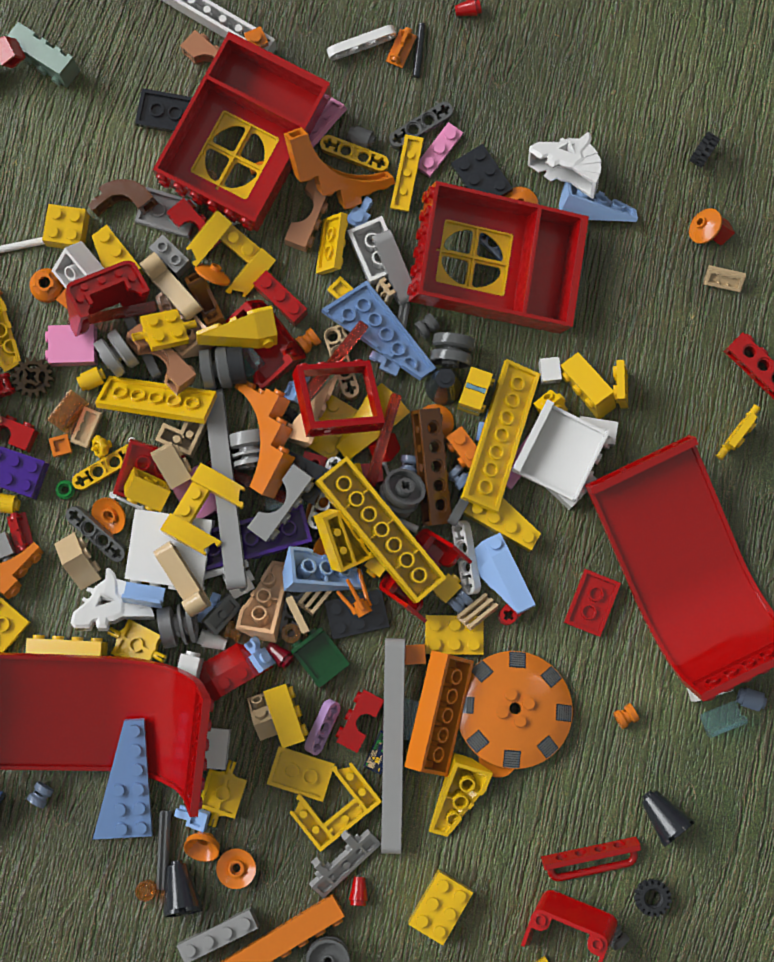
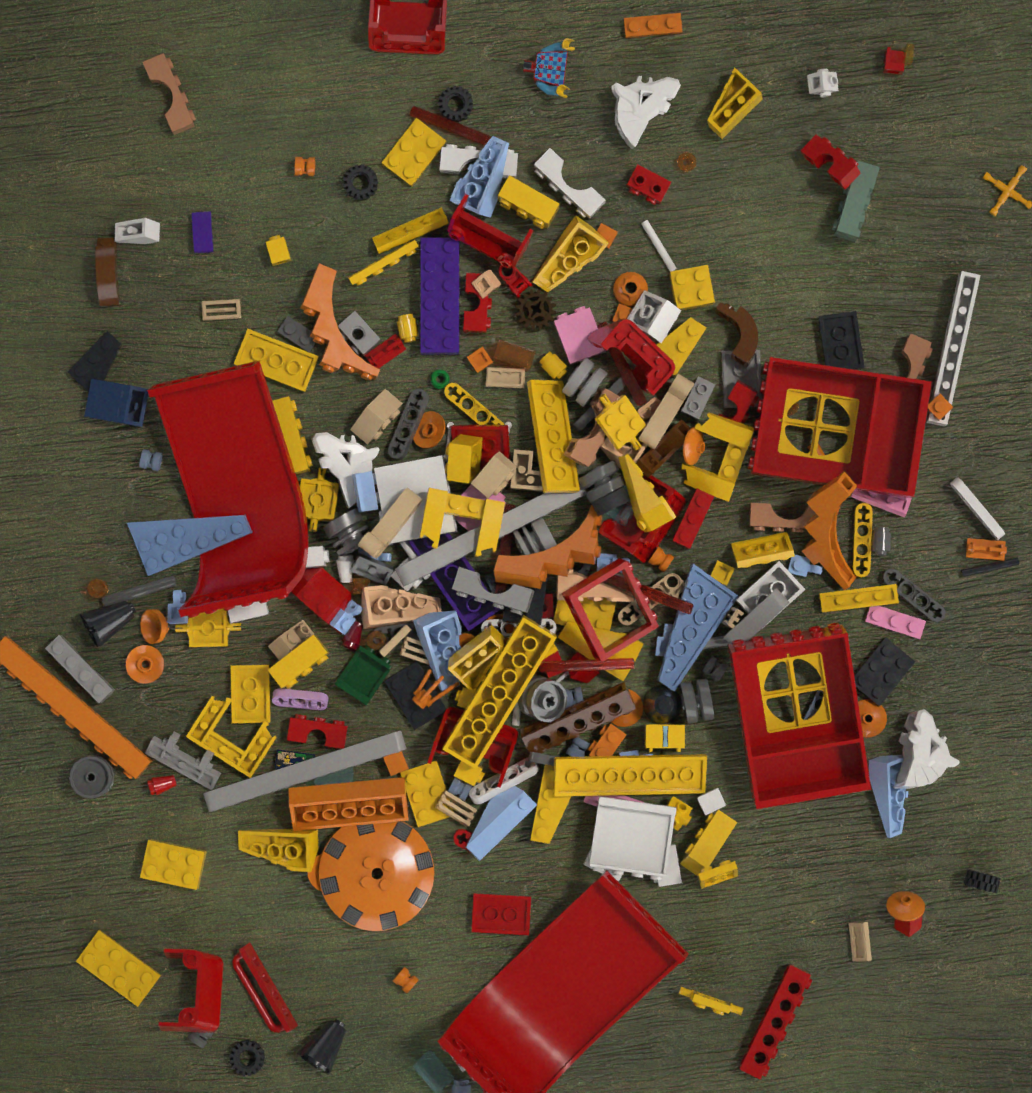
camera: 75 degrees right, 5 degrees up
yellow piece [91,435,112,459] -> none

